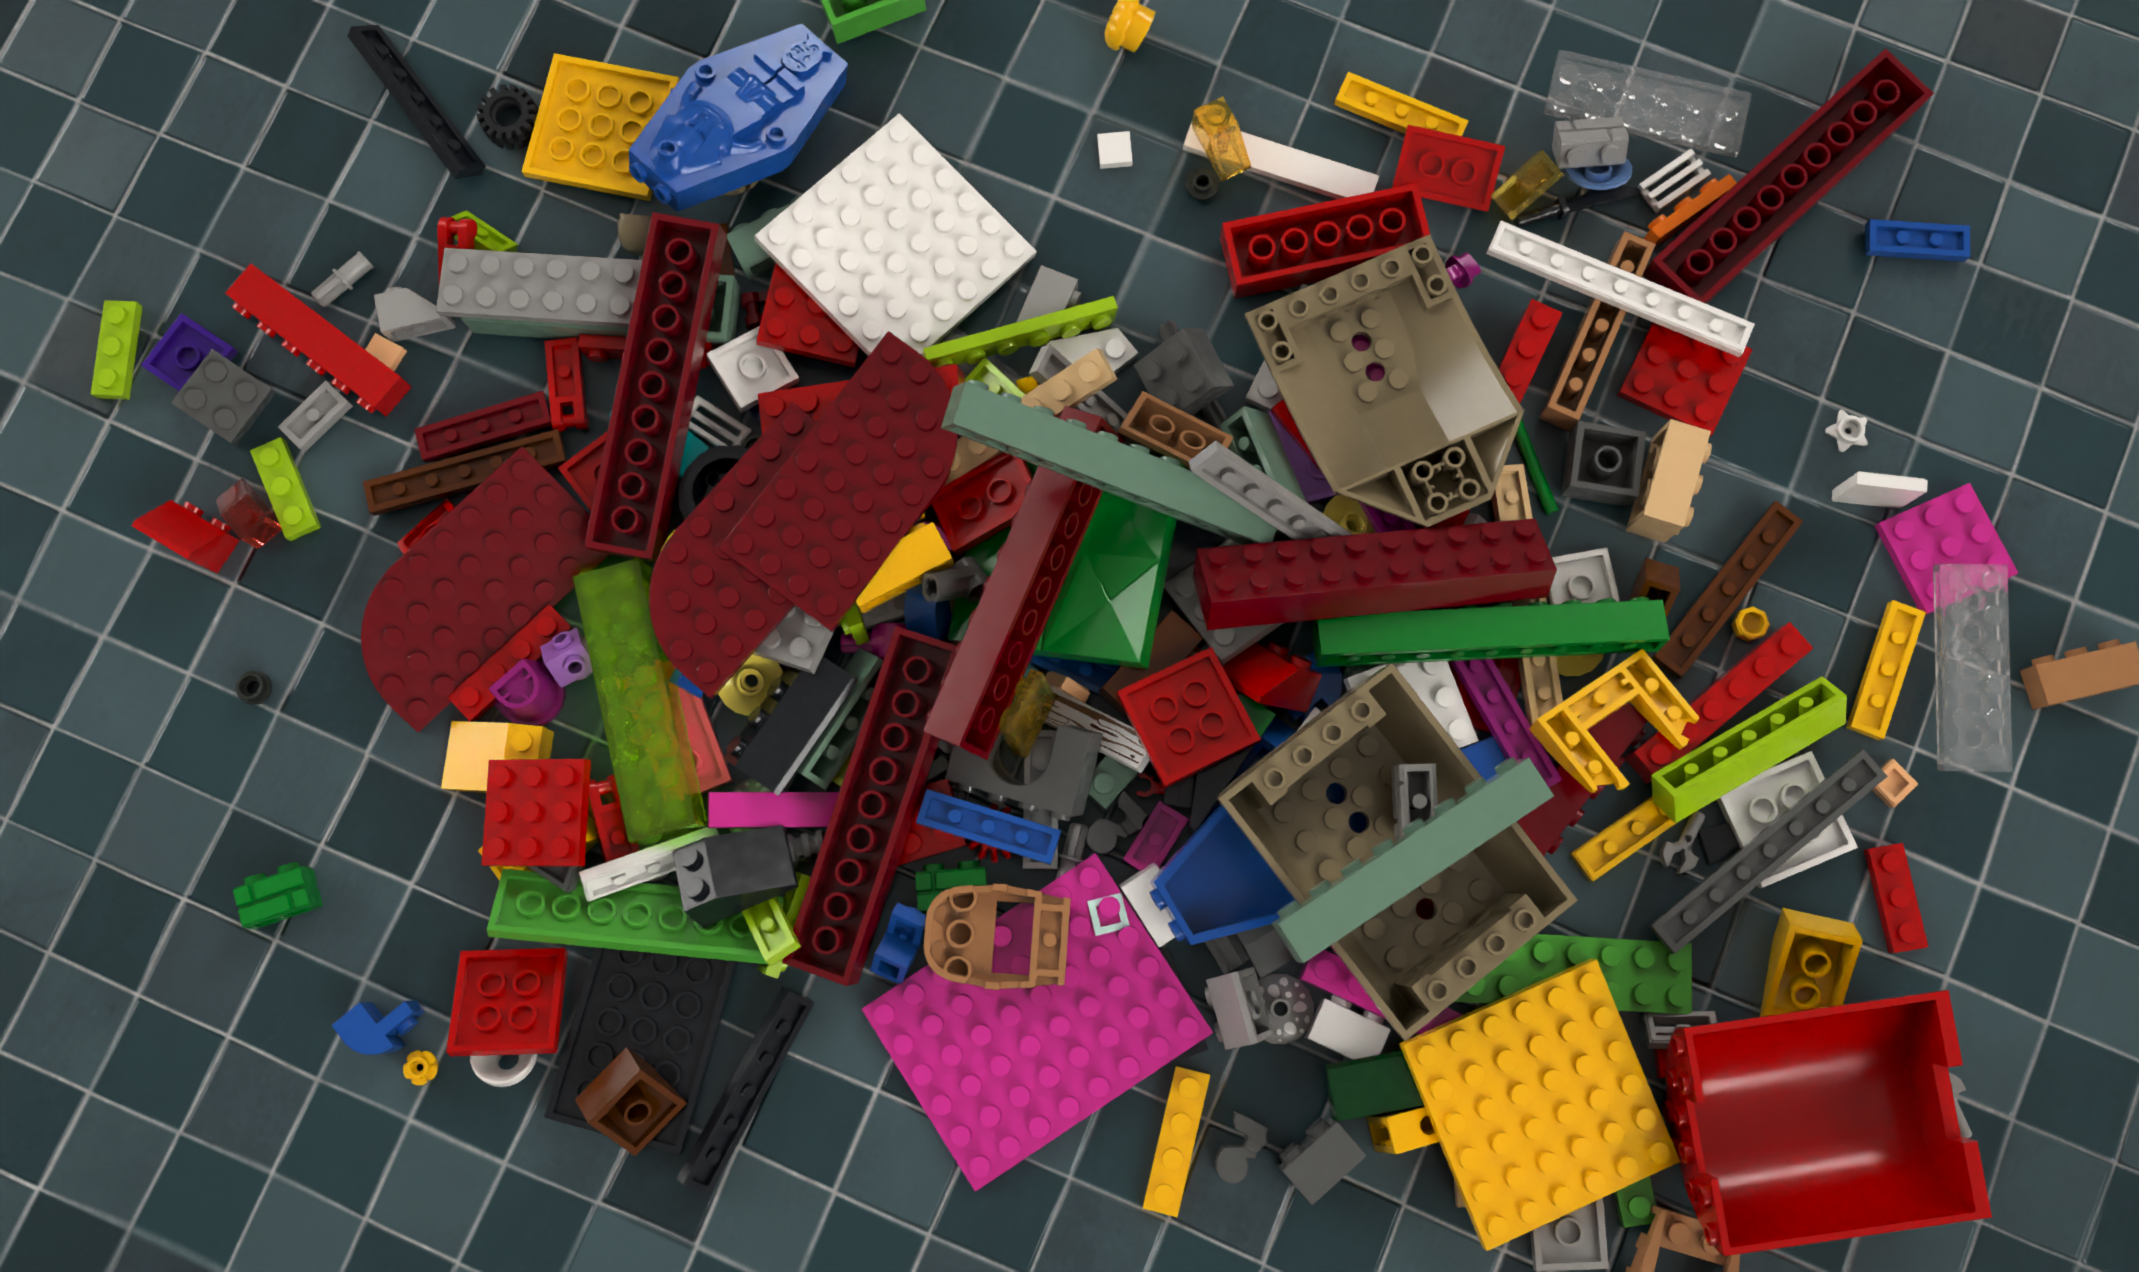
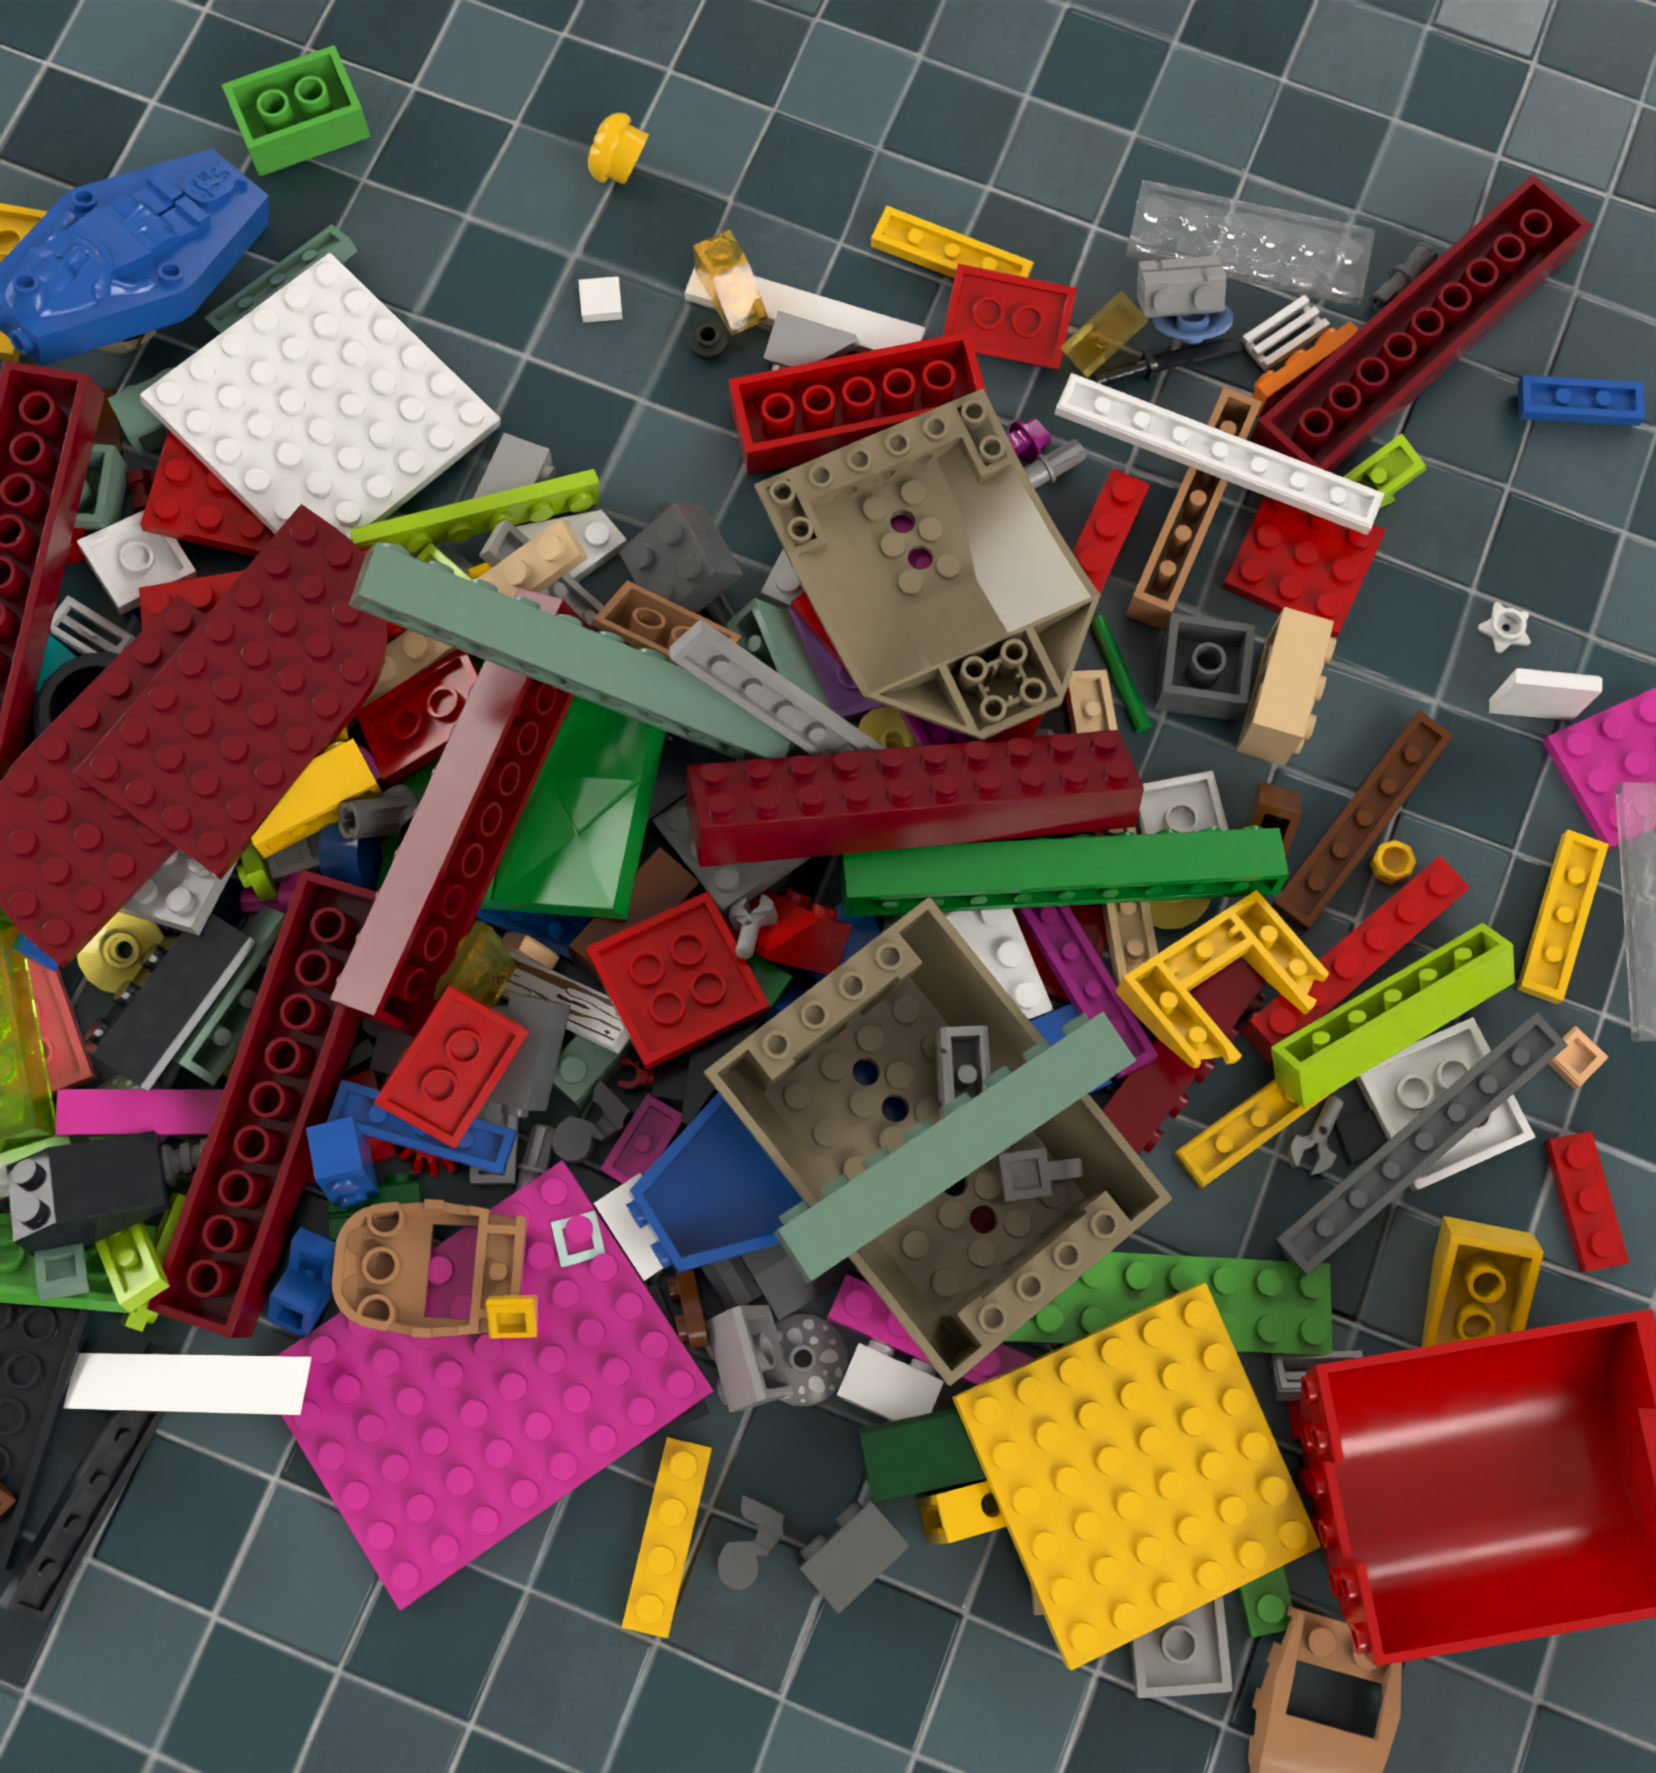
camera: 10 degrees left, 5 degrees down
none -> sand green plate [34,1243,89,1301]
none -> white sticker [63,1353,312,1415]
none -> sand green plate [204,224,358,335]
none -> blue brick [306,1116,380,1209]
none -> red plate [374,982,529,1149]
none -> yellow slope [486,1295,538,1339]
none -> reddish brown plate [666,1269,709,1350]
none -> light grey bar [728,894,778,959]
none -> light grey slope [763,311,859,371]
none -> flat silver plate [997,1148,1084,1202]
none -> light grey axle [1023,440,1086,489]
none -> lime slope [1343,433,1428,508]
none -> dark grey pin [1369,242,1438,312]

